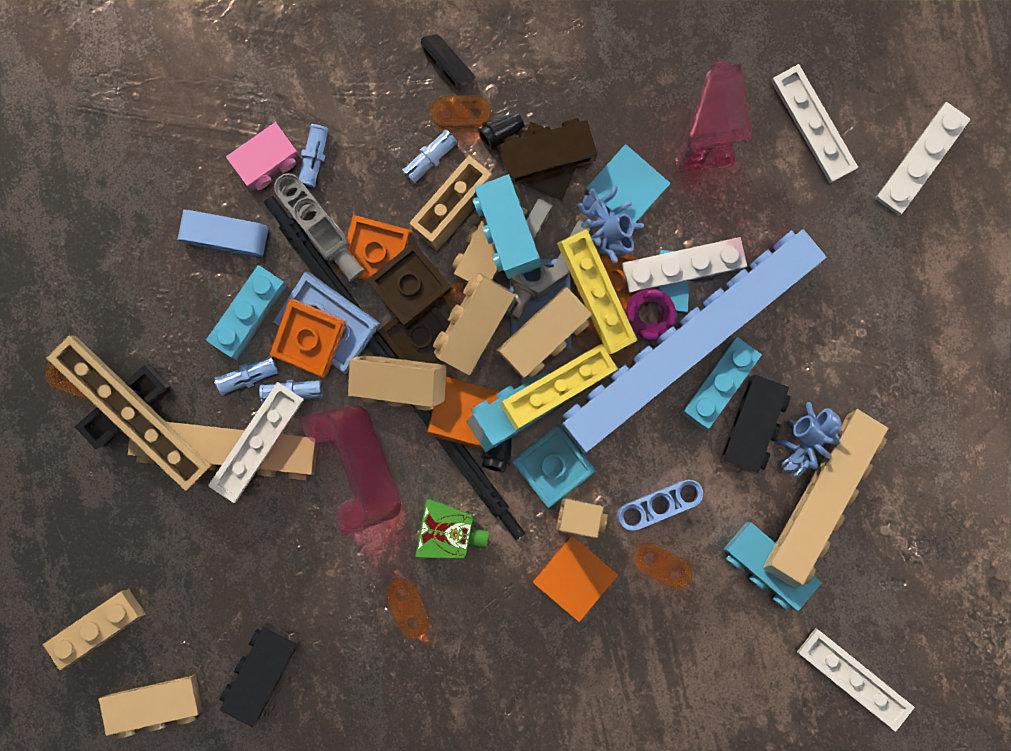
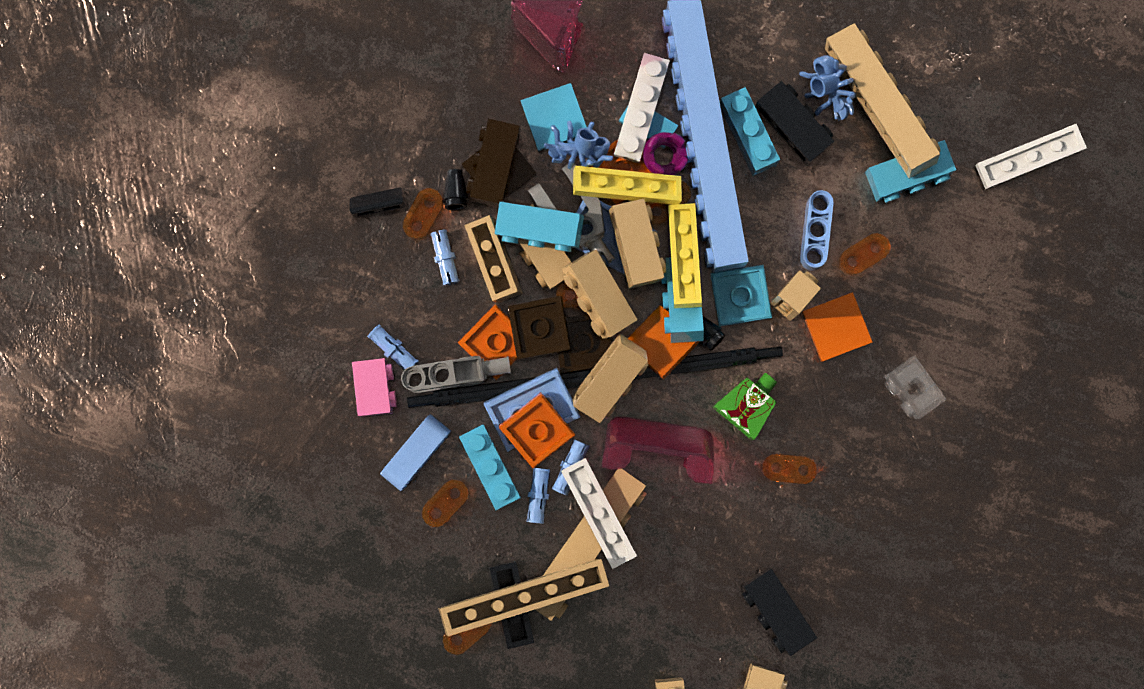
camera: 55 degrees left, 0 degrees up
none -> clear orange plate [422,480,469,527]
none -> clear brick [884,355,947,420]

